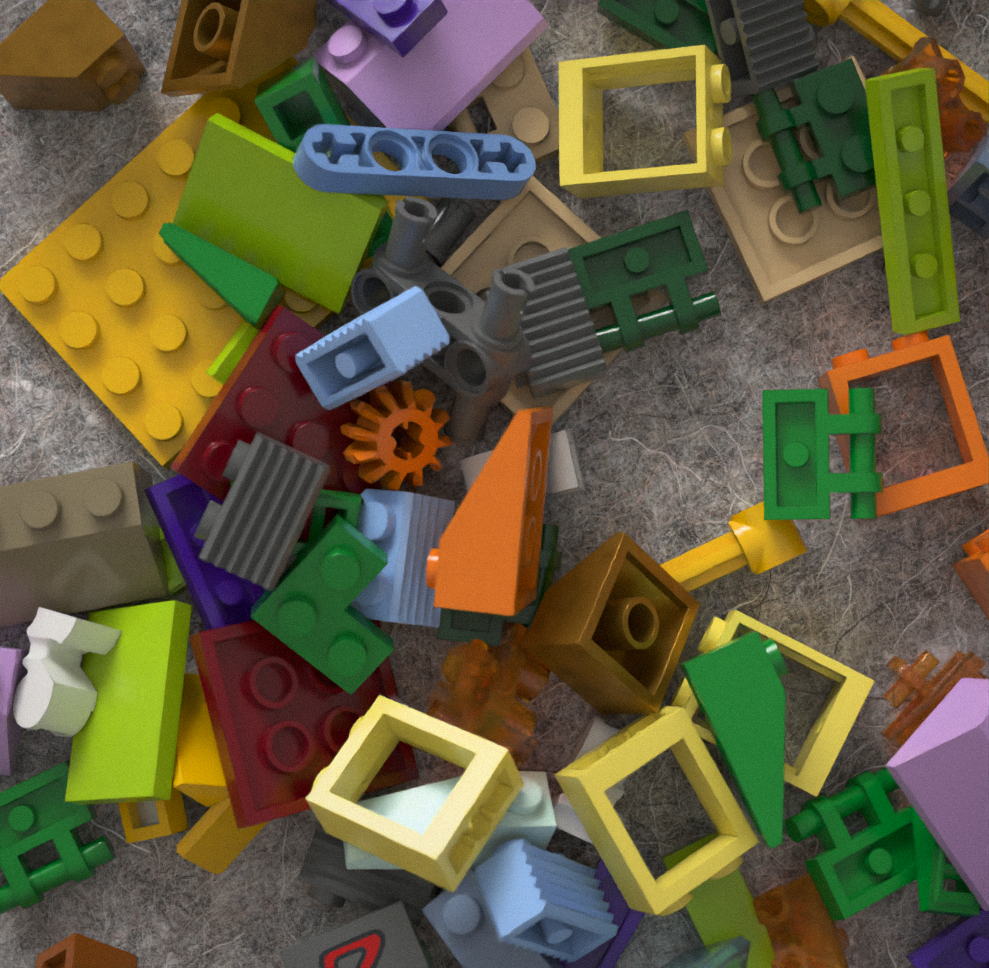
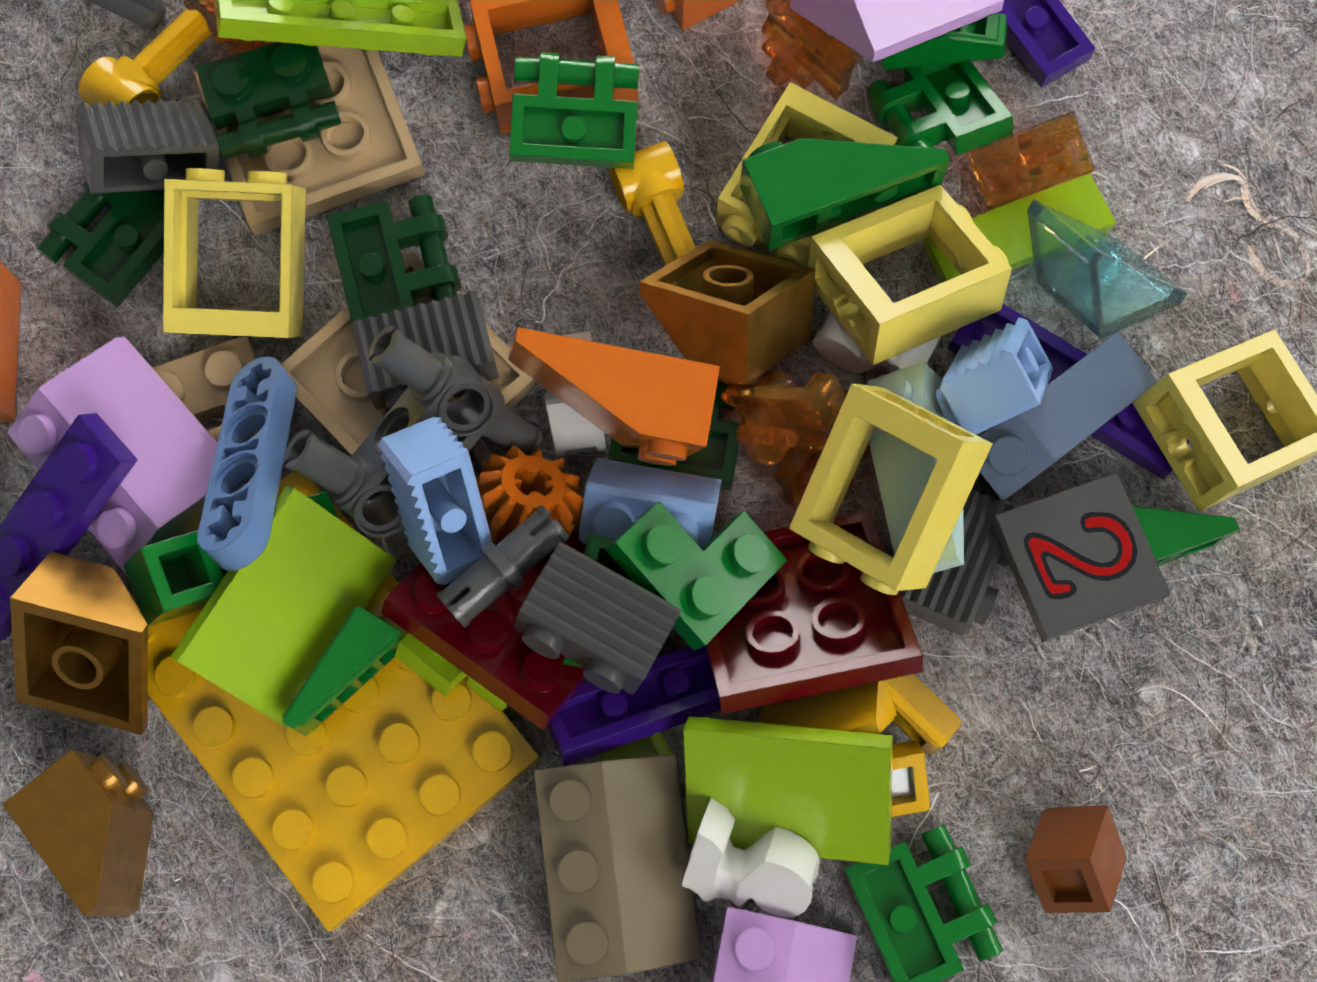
camera: 90 degrees left, 10 degrees down
none -> dark grey pin [436,505,569,628]

